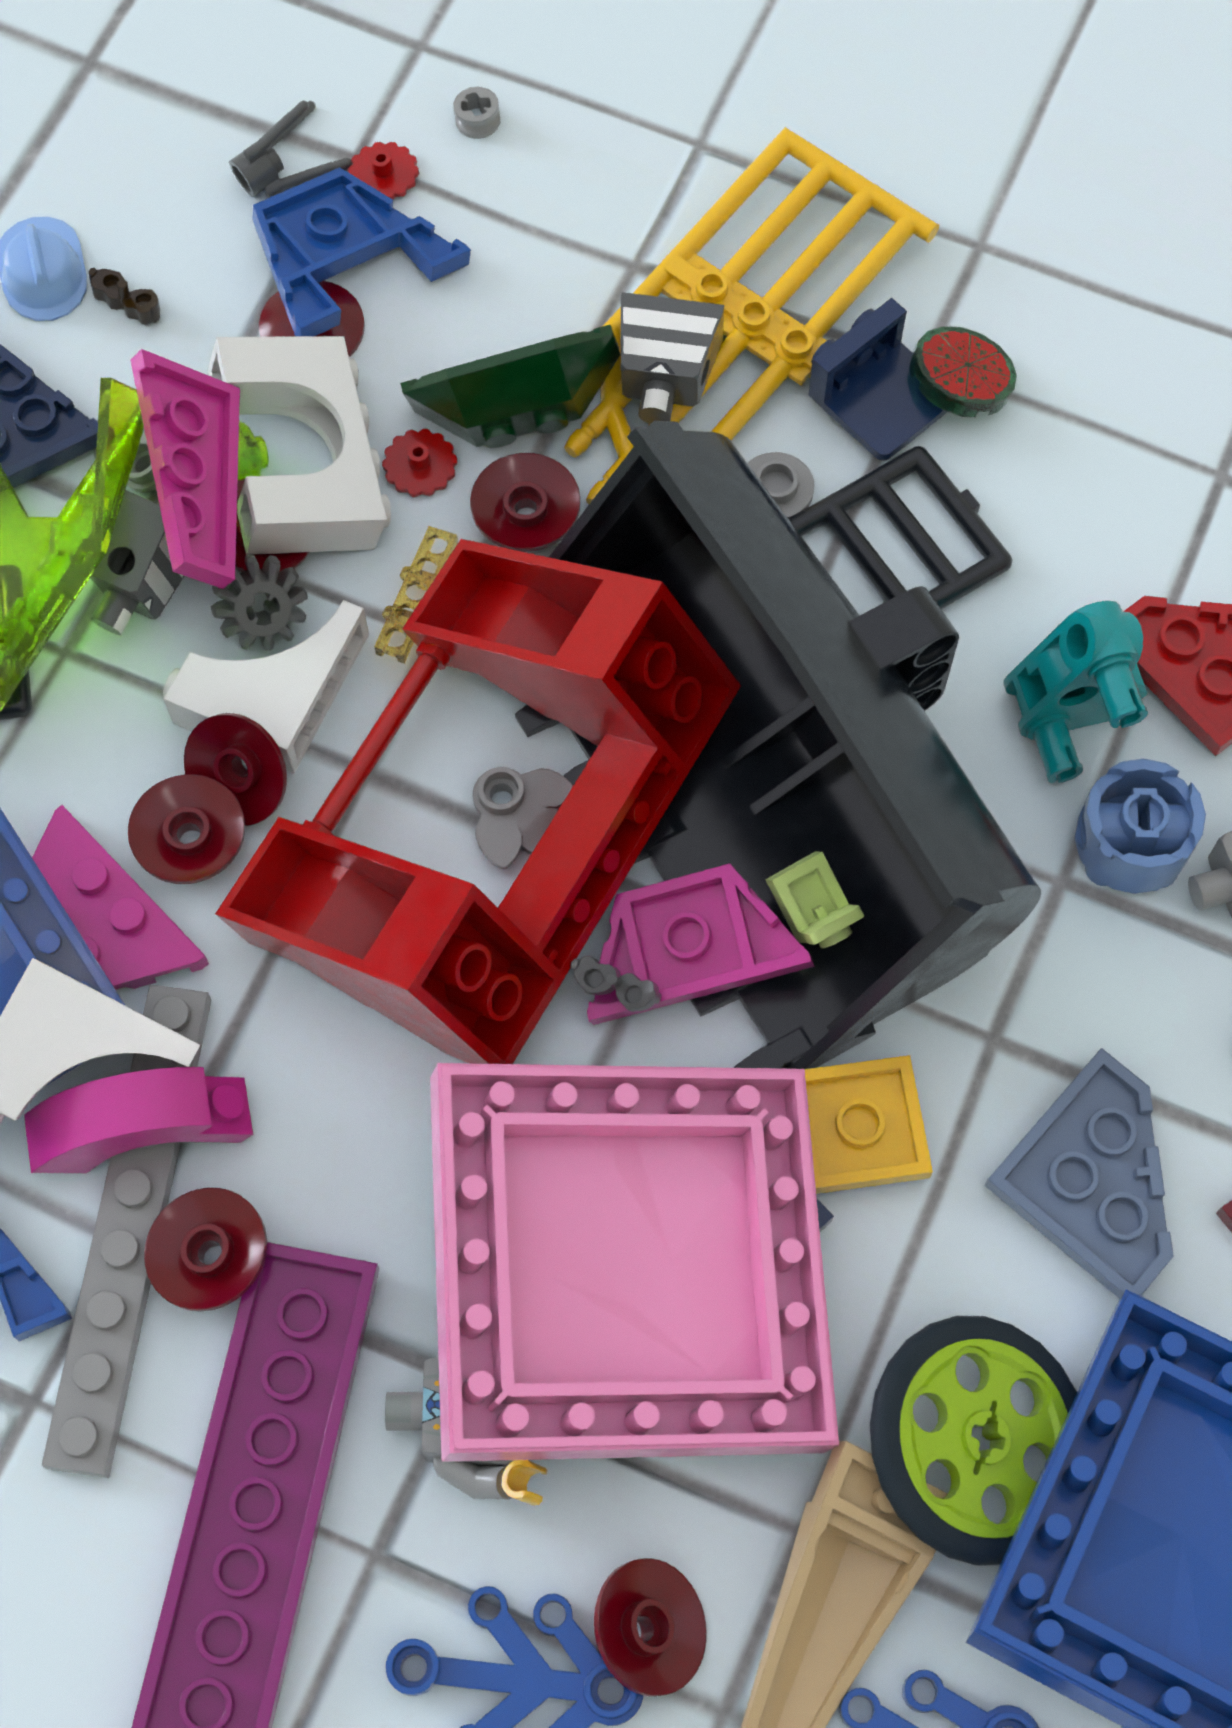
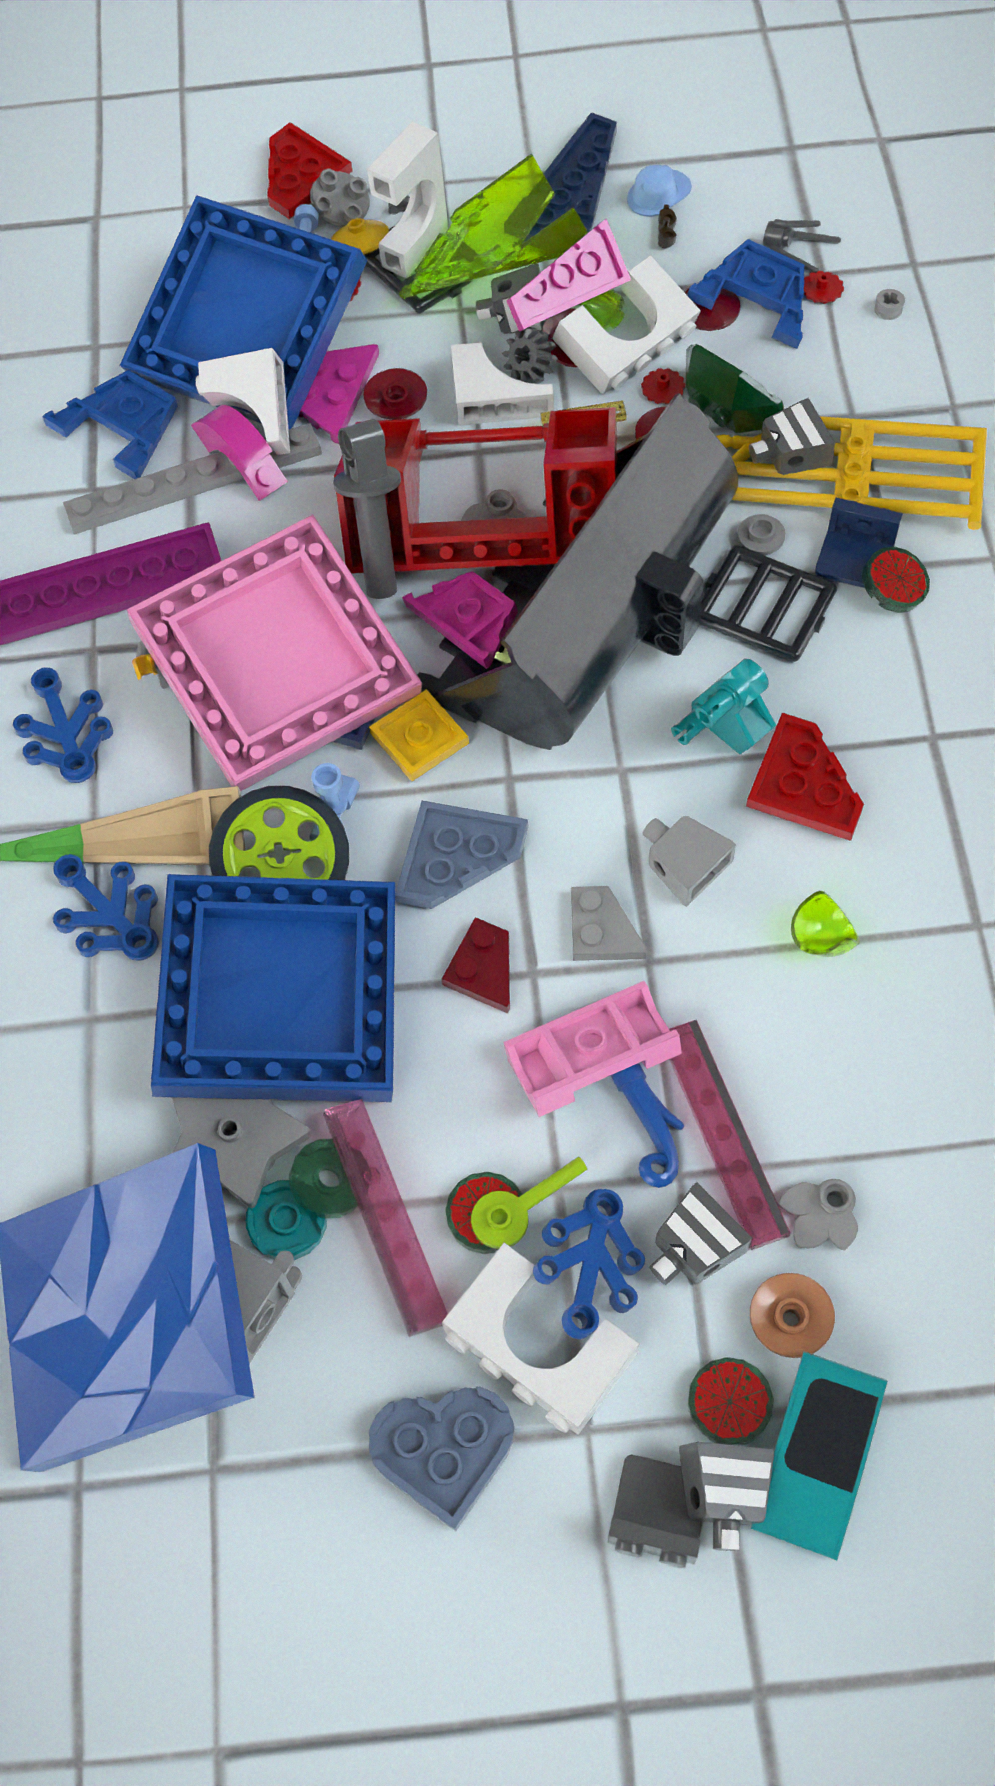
camera: 65 degrees right, 5 degrees down
dark red dish [144,1187,267,1312] -> none
dark red dish [184,713,287,826] -> none
dark grey piece [571,956,661,1012] -> none
dark red dish [594,1558,706,1697] -> none
medium blue brick [1074,758,1206,894] -> none
none -> light blue bar [309,763,360,841]
none -> dark grey piece [333,419,401,599]

